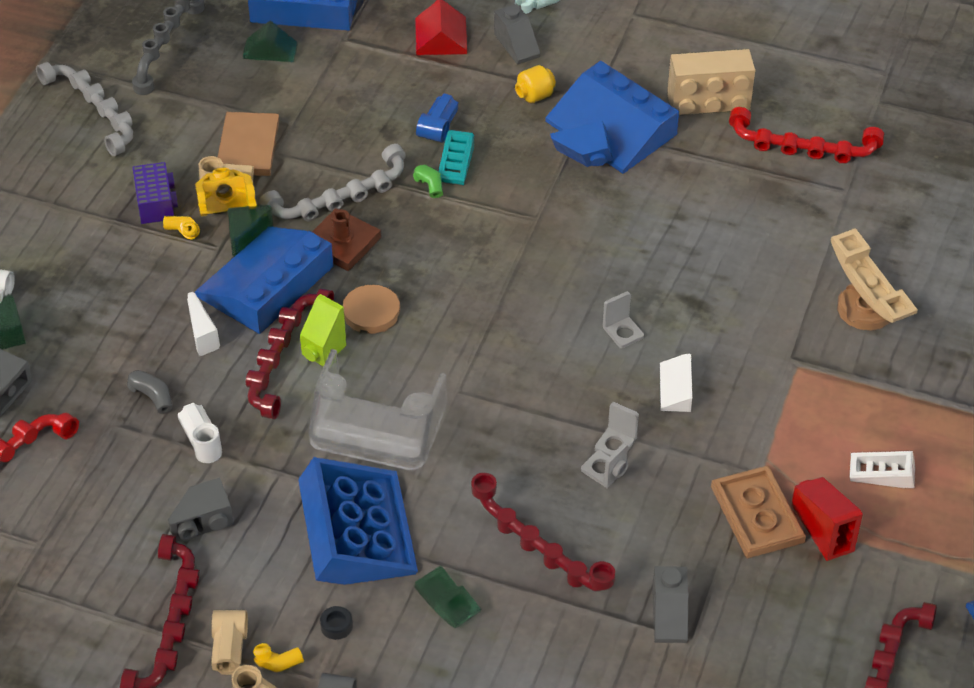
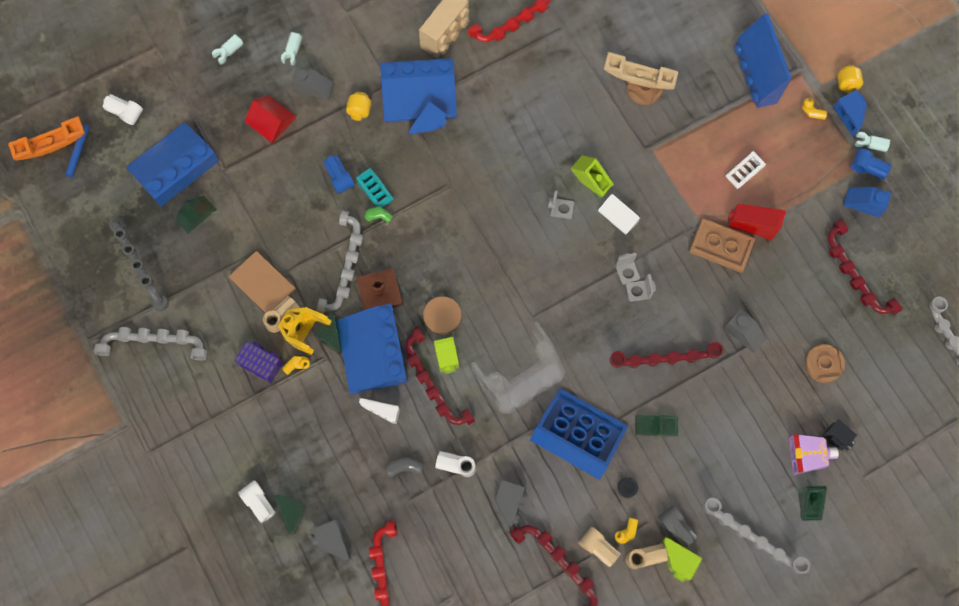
camera: 50 degrees left, 25 degrees up
none -> lime slope [570,155,613,197]

